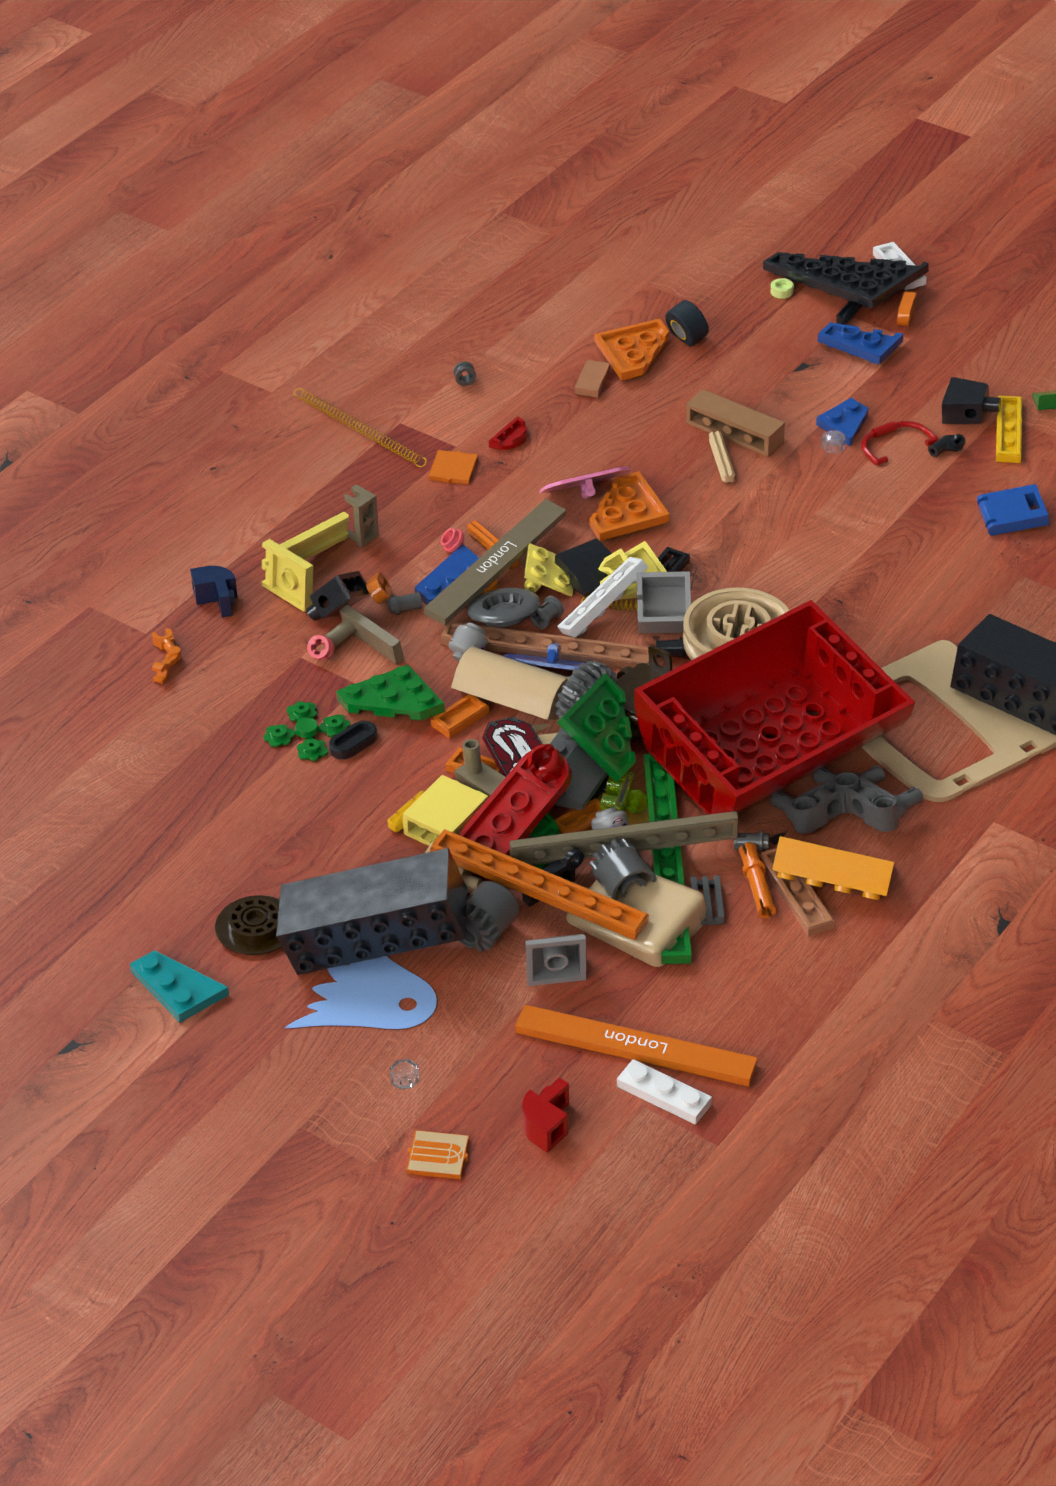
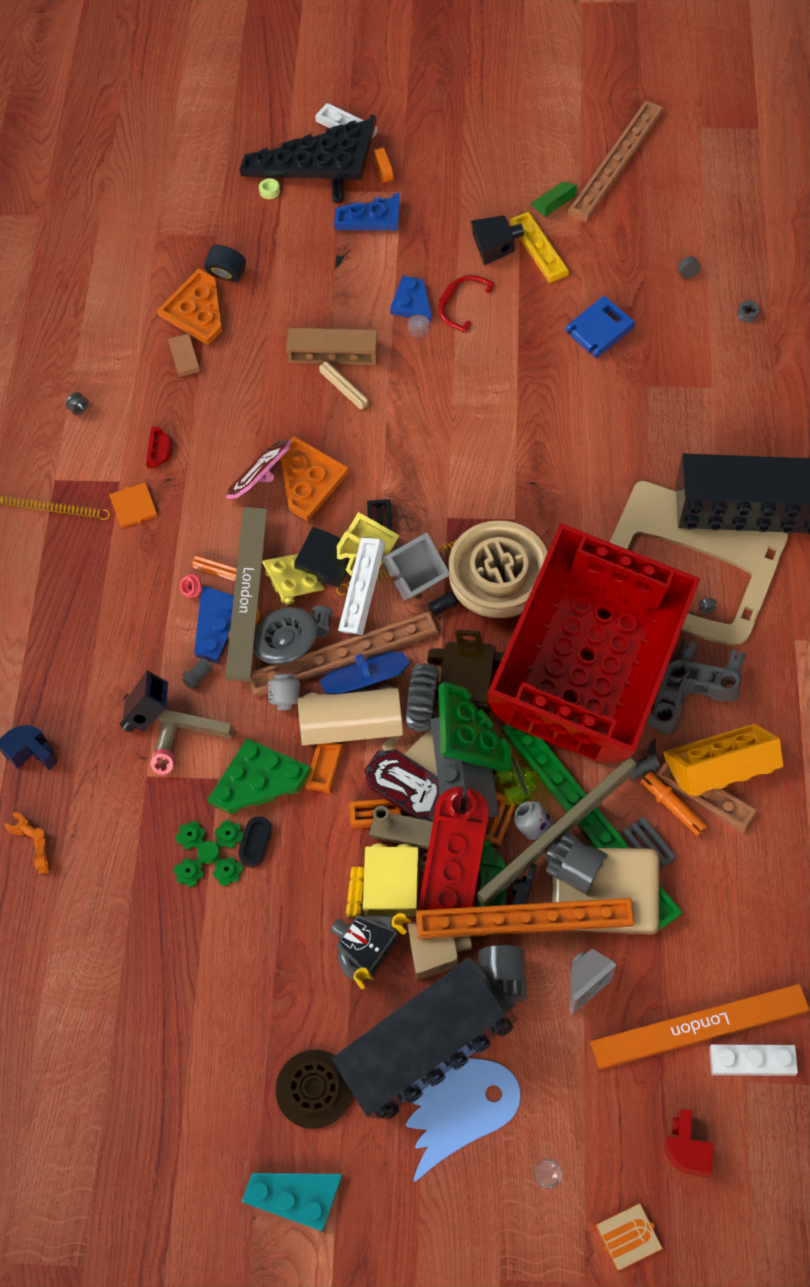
camera: 30 degrees left, 20 degrees up
light yellow bracket [261,512,349,612] -> none
dark tan hinge [344,484,379,548] -> none
orange beam [366,572,392,604] -> none
black arm [928,434,966,457] -> none
none -> torso [330,913,411,990]
none -> dark grey piece [699,598,717,614]

